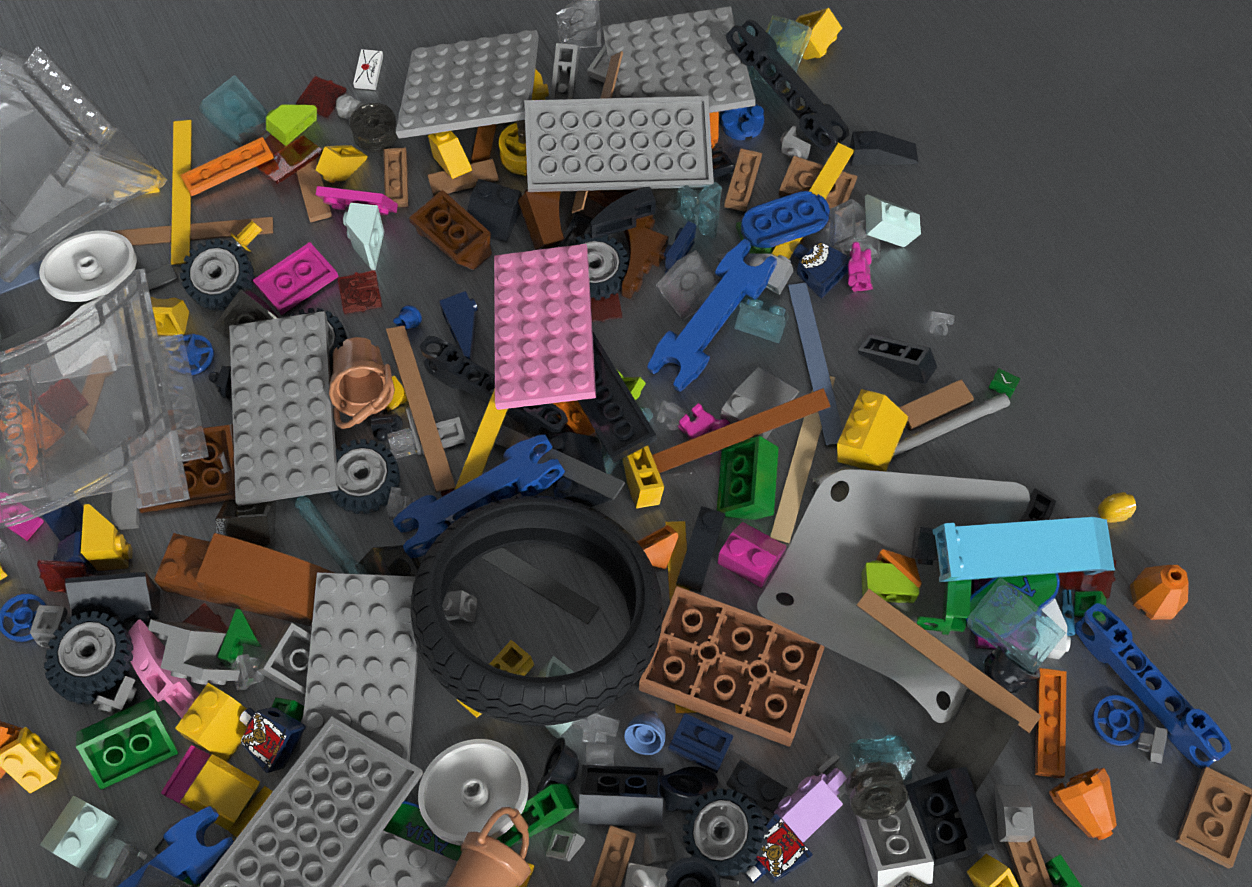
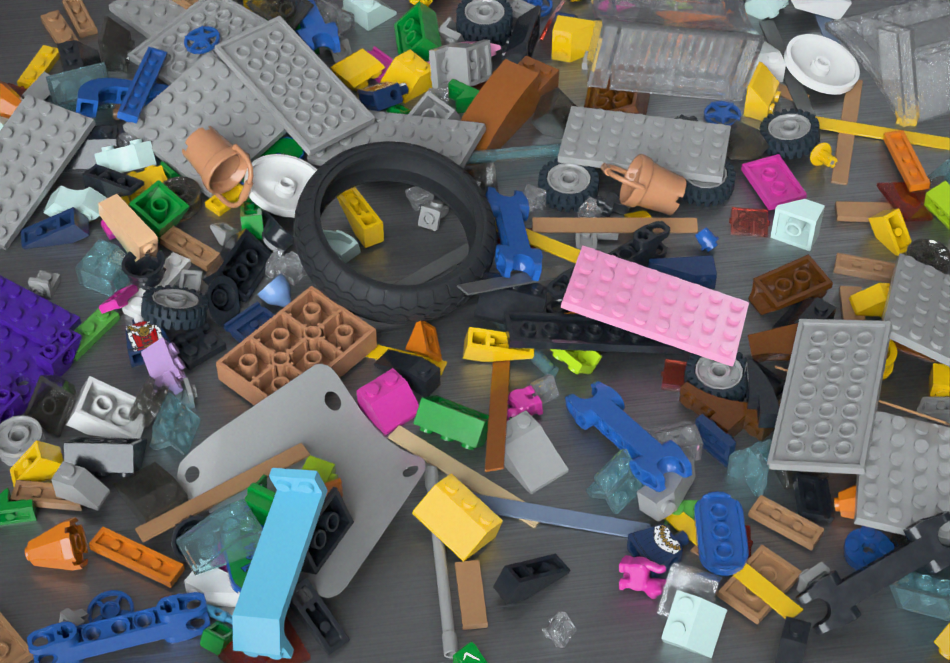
camera: 110 degrees right, 15 degrees down
dark pink plate [316,186,398,215] -> none

